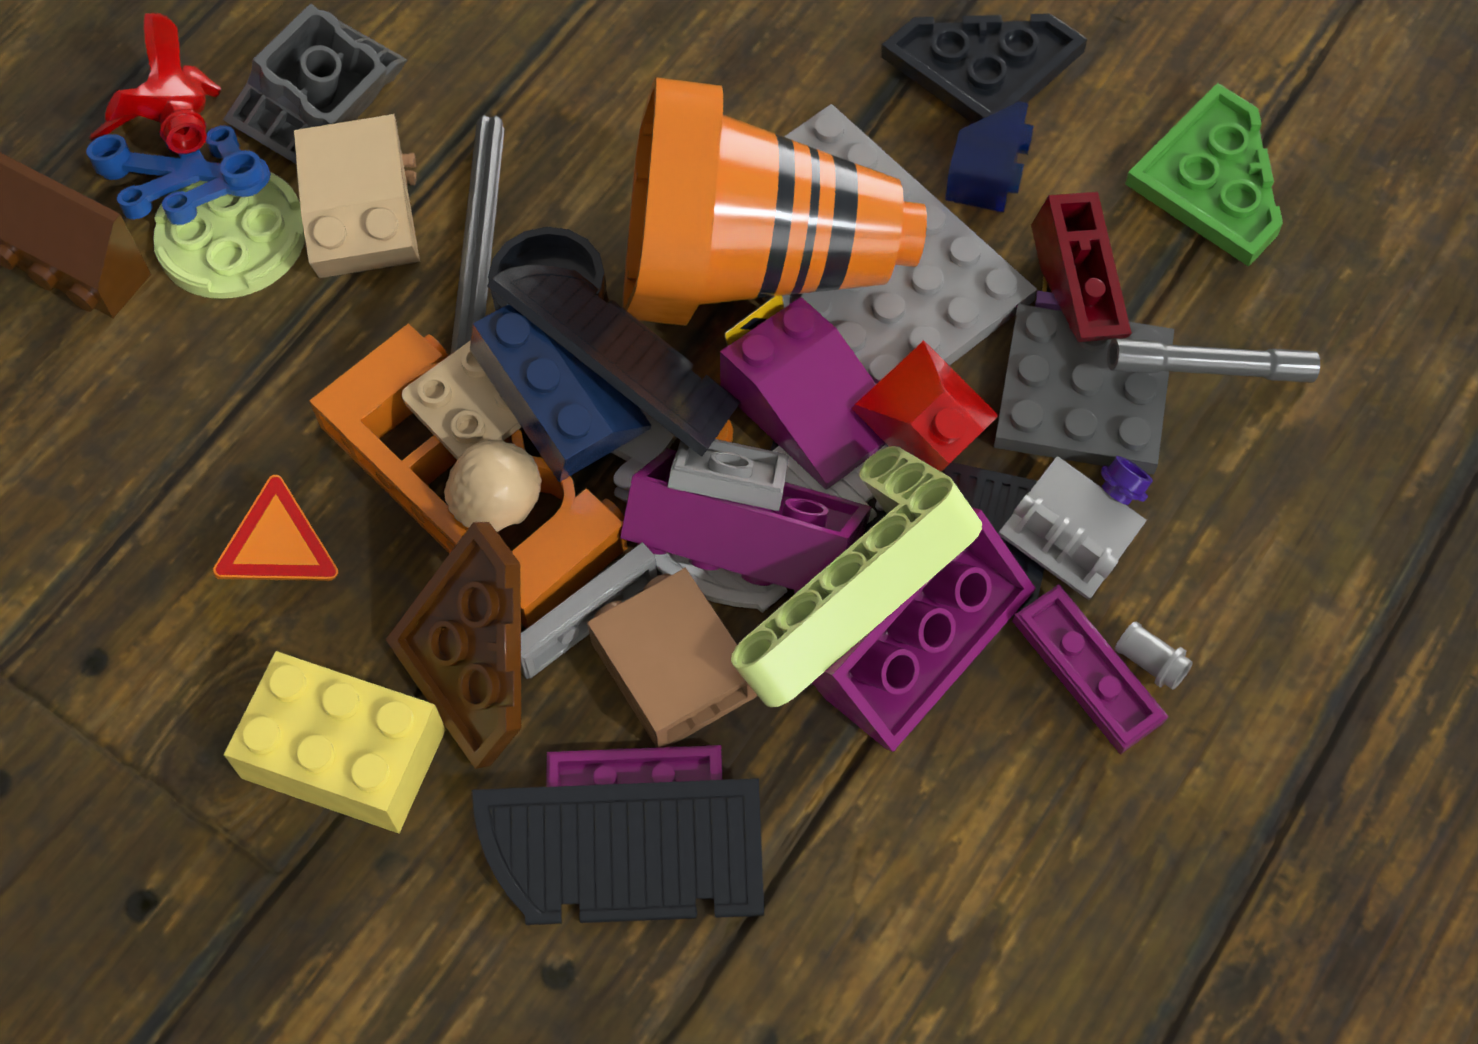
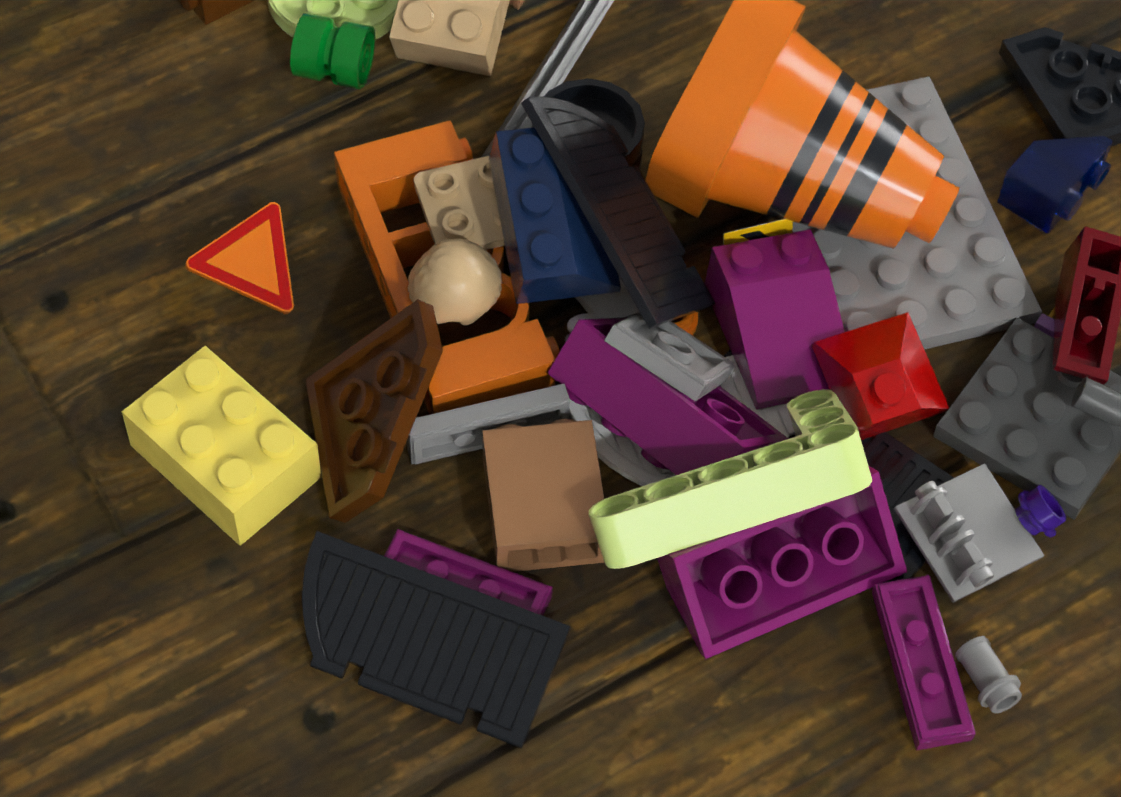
camera: 20 degrees right, 5 degrees down
none -> green wheel [290,13,375,89]

